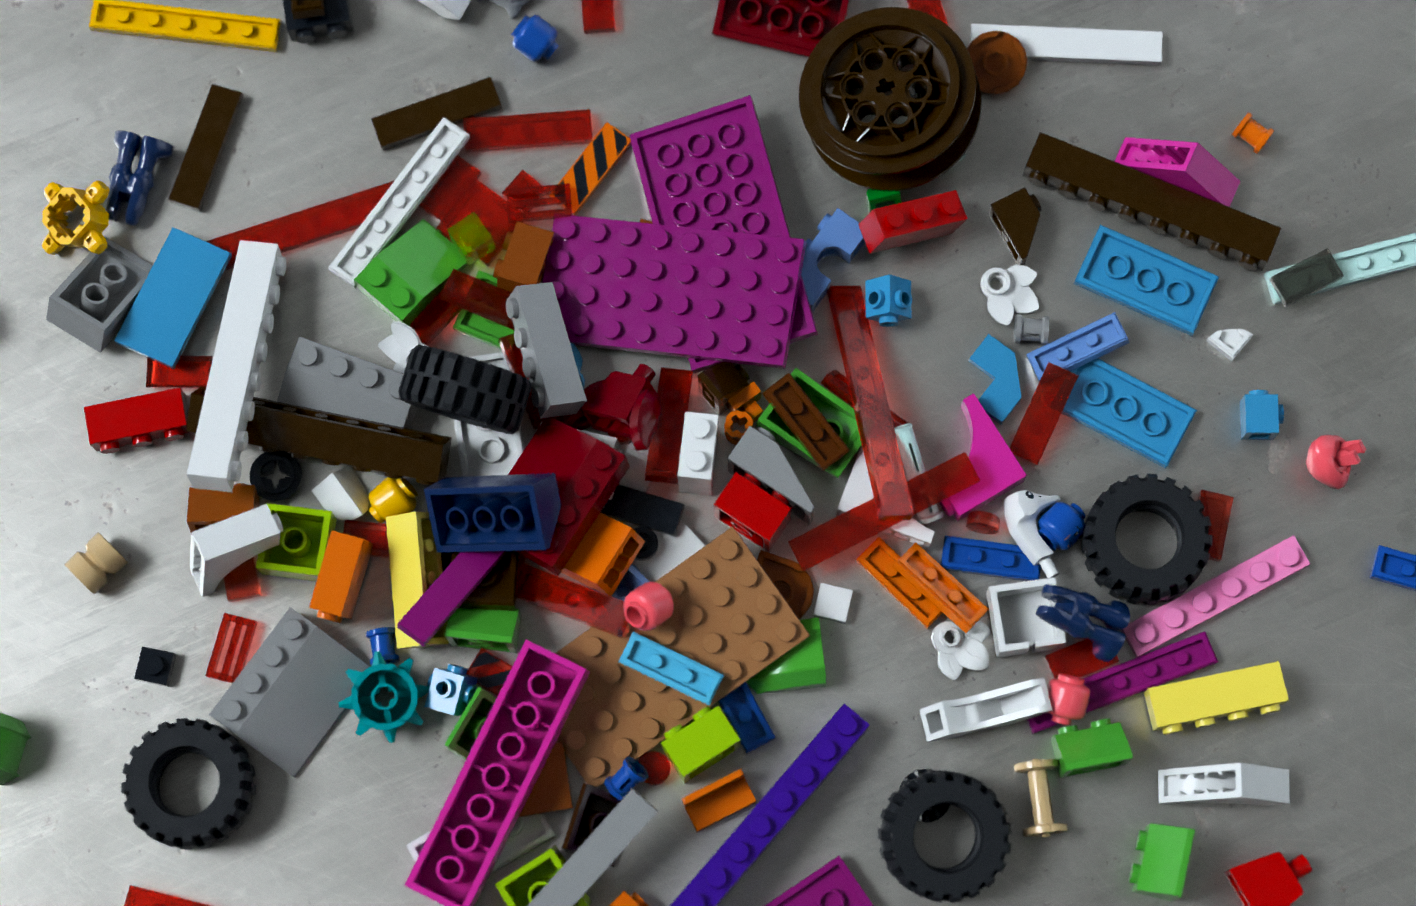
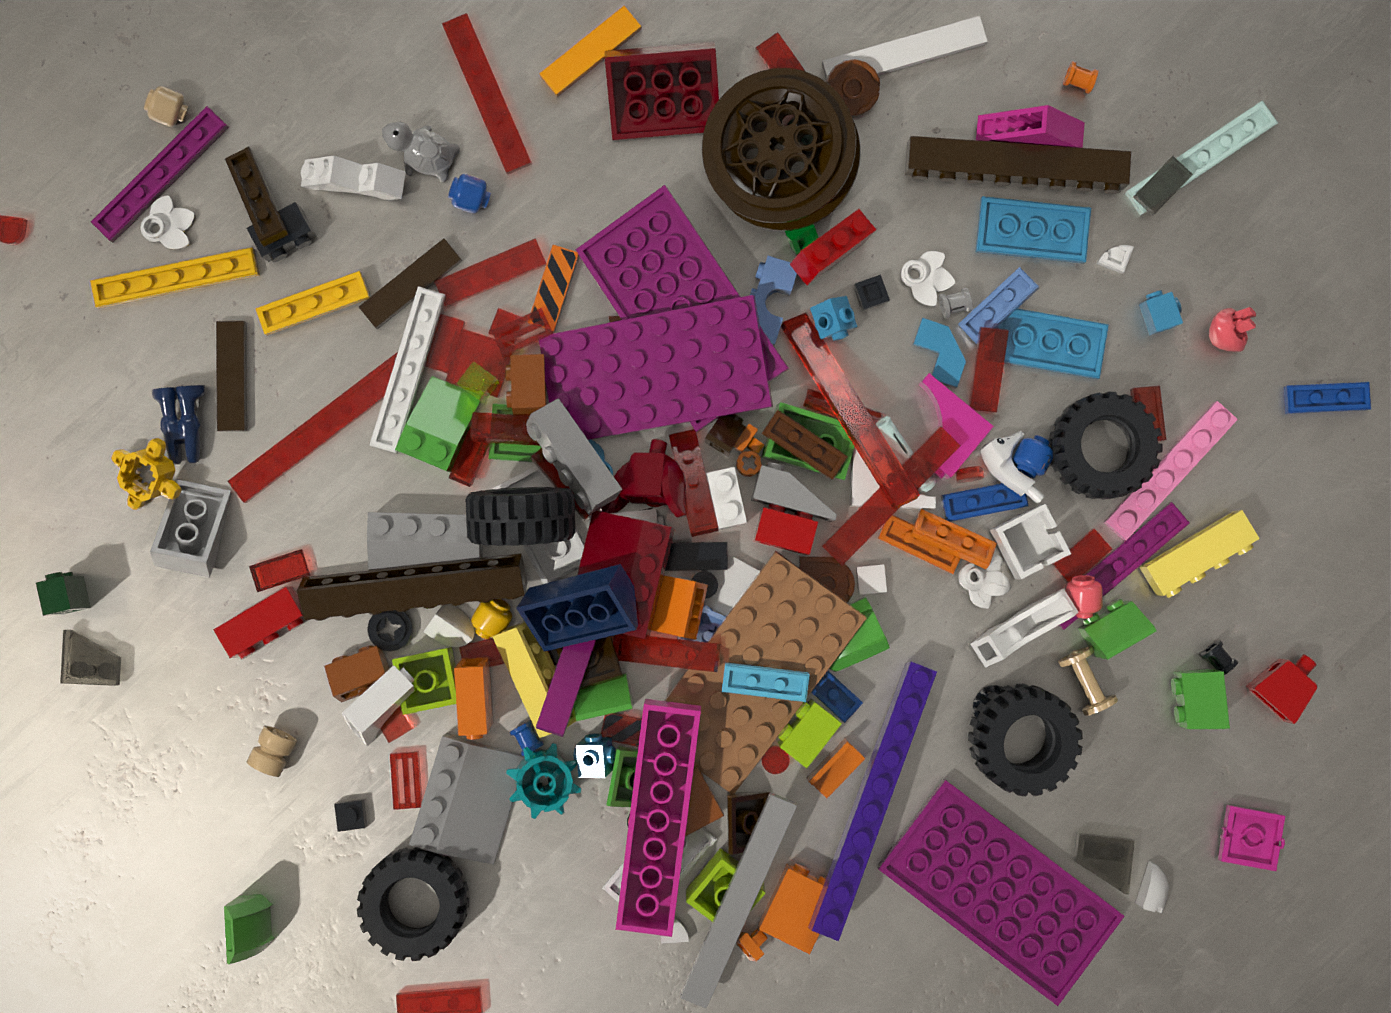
camera: 25 degrees left, 10 degrees up
dark azure tile [114,227,232,369] -> none
white brick [187,240,286,492] -> none
white plate [378,321,427,374] -> none
blue bush [604,757,649,801] -> none
coral head [624,581,674,631] -> none
dark brown slope [988,187,1042,265] -> none
dark blue piece [1036,584,1130,662] -> none
white arch [1158,763,1290,805] -> none
none -> yellow plate [255,271,370,336]
none -> black plate [854,274,890,311]
none -> black bush [1200,640,1239,675]

